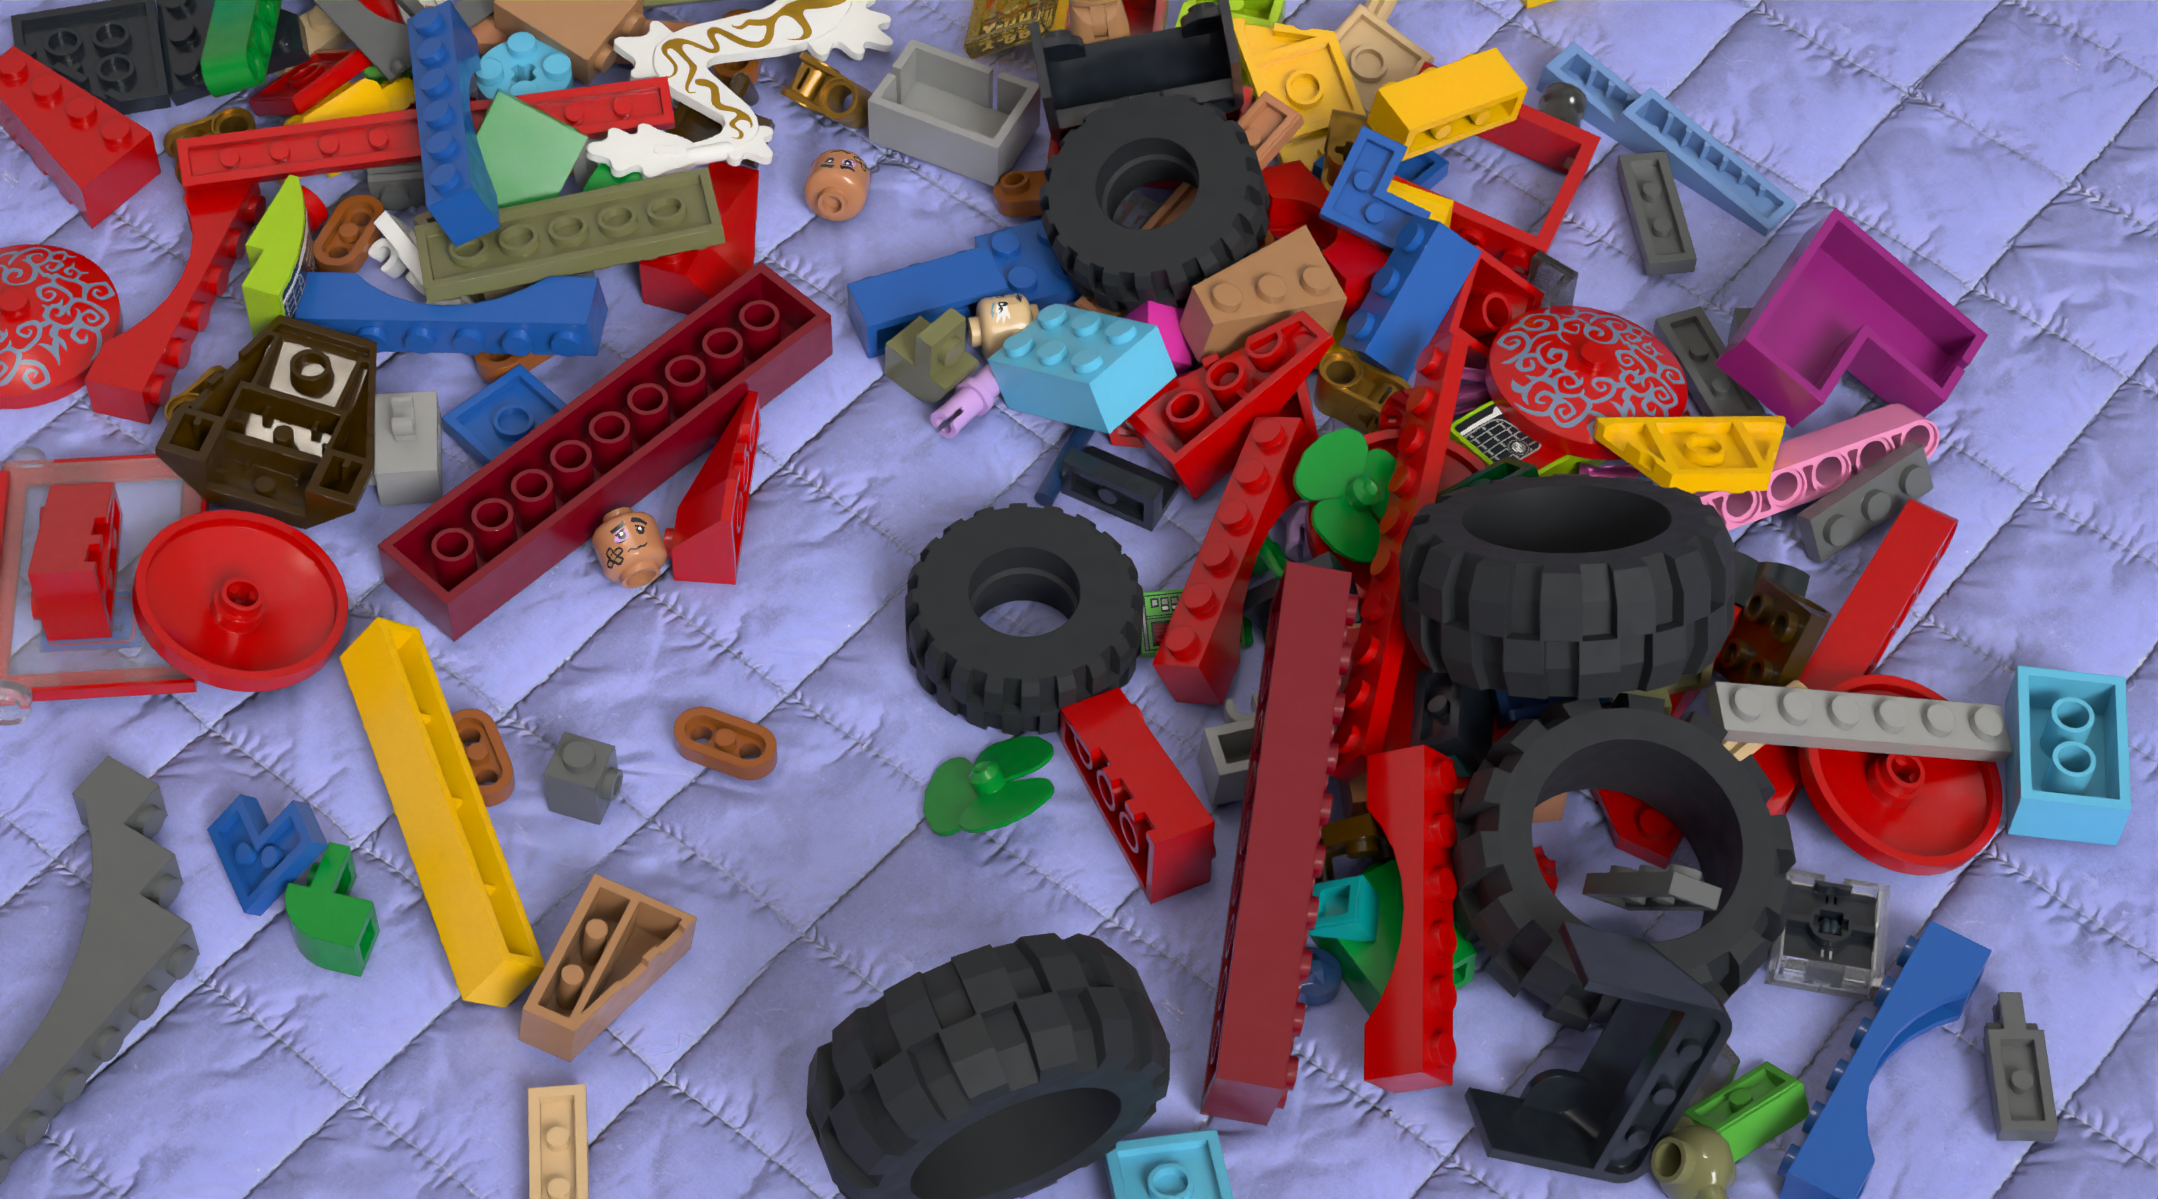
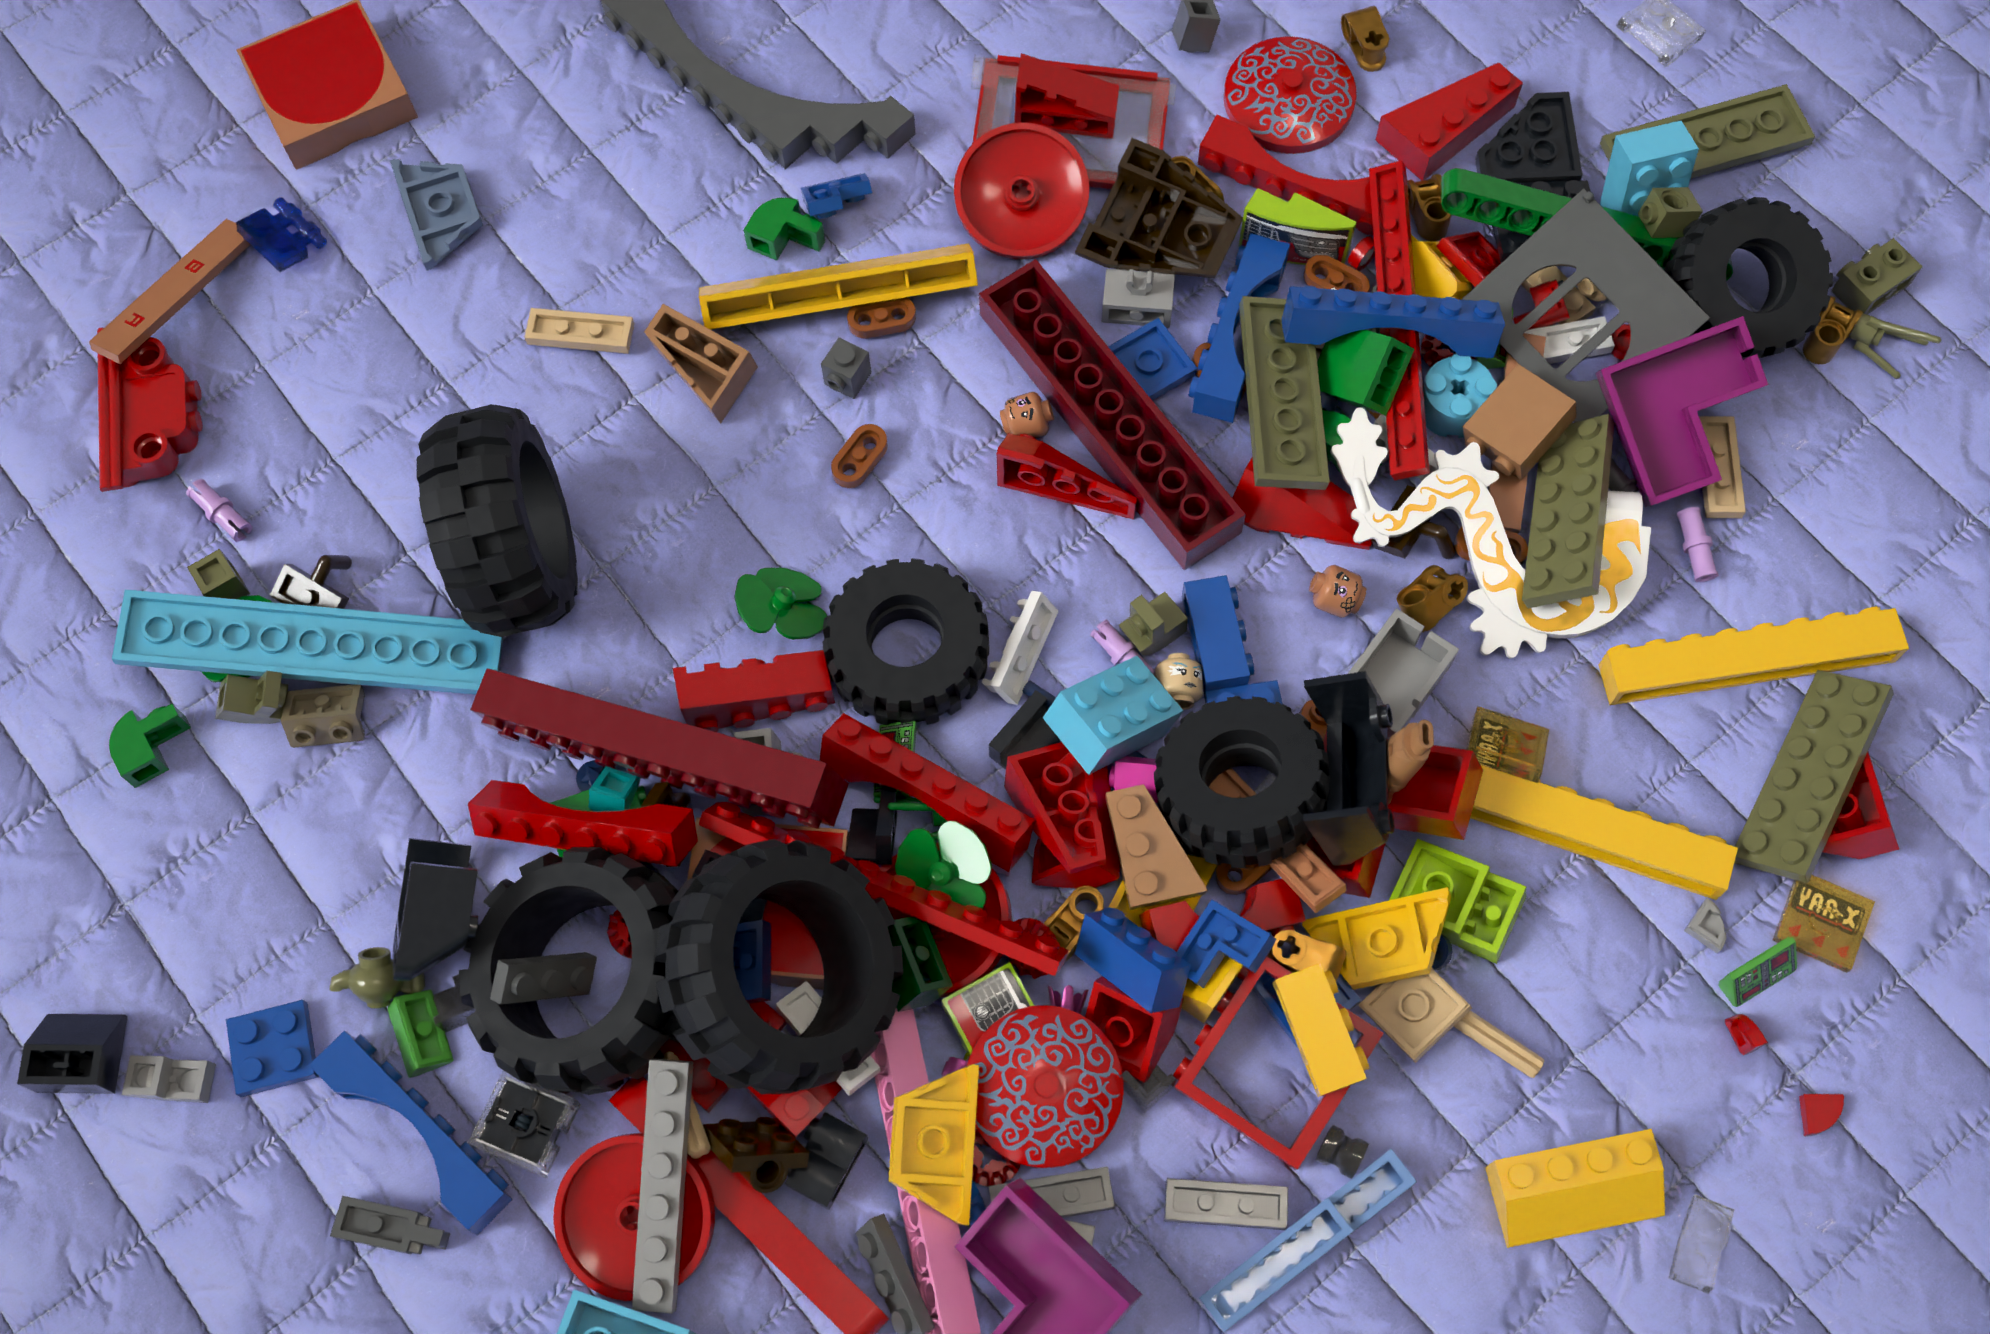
camera: 105 degrees right, 15 degrees up
none -> white plate [982,591,1058,705]

